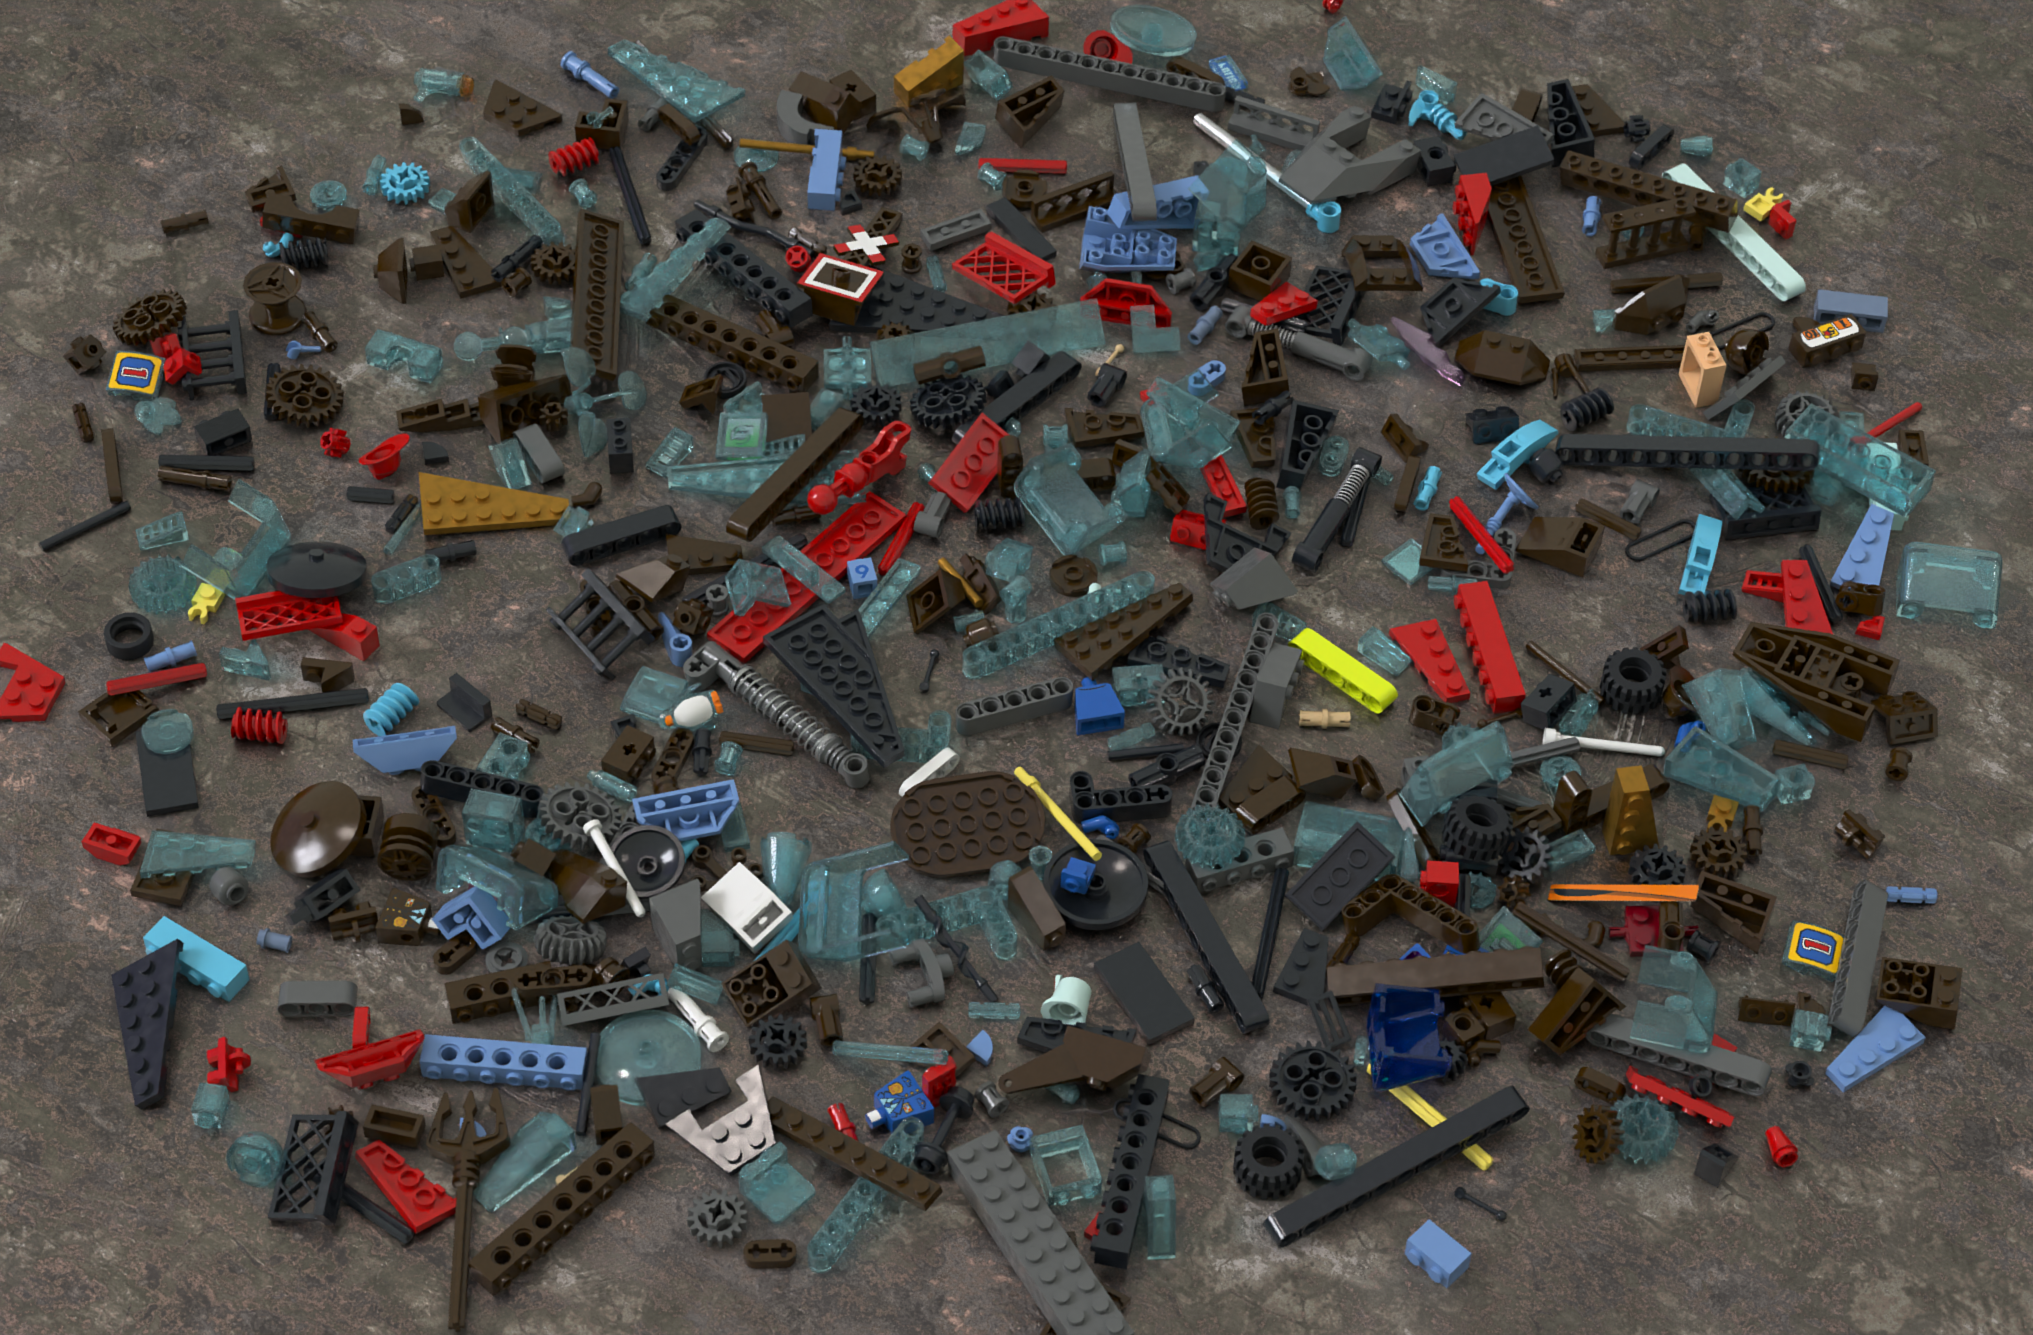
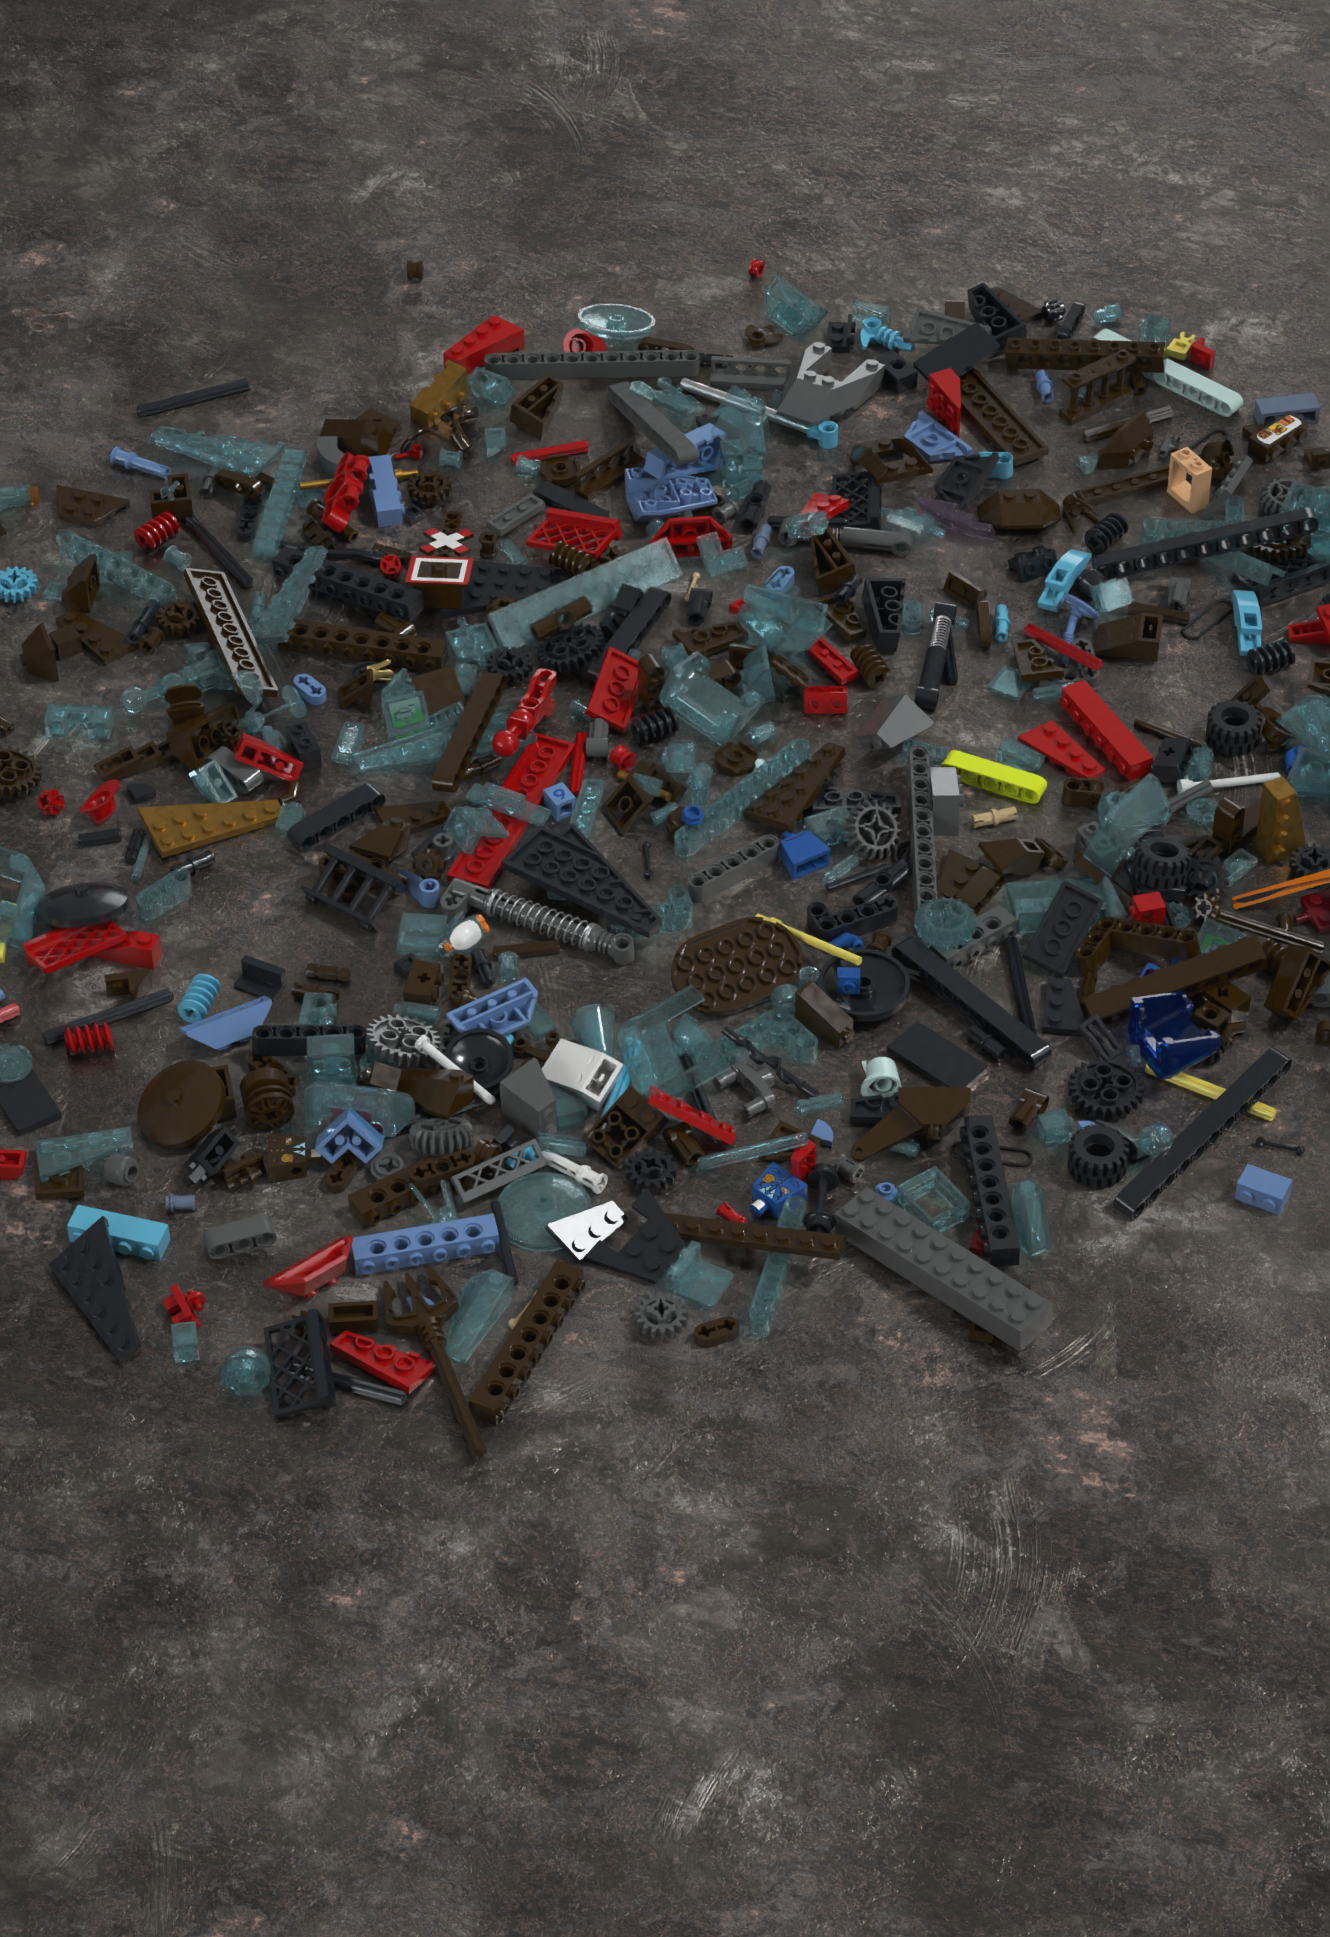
camera: 15 degrees left, 5 degrees down
clear light blue slope [219,639,271,681] -> none
red beam [352,1006,371,1048] -> none
dark brown slope [590,1084,623,1145] -> none
white beam [899,747,960,797] -> none
black wing [1203,493,1292,573] -> none
clear light blue tile [1209,55,1248,91] -> none
dark brown brick [1228,240,1292,301] -> none
clear light blue pin [1283,486,1302,518] -> none
none -> black axle [136,378,251,417]
none -> red slope [234,733,304,782]
none -> clear light blue beam [254,448,307,557]
none -> medium blue beam [293,674,327,705]
none -> red piece [321,452,371,533]
none -> pearl gold piece [366,659,394,681]
none -> red hand [394,444,423,460]
none -> dark brown piece [549,541,595,580]
none -> red wheel [609,745,637,772]
none -> clear light blue wing [629,377,706,418]
none -> clear light blue slope [633,773,663,797]
none -> red wing [647,1085,736,1145]
none -> blue plate [681,805,704,826]
none -> clear light blue piece [786,511,829,539]
none -> clear light blue piece [1089,577,1134,612]

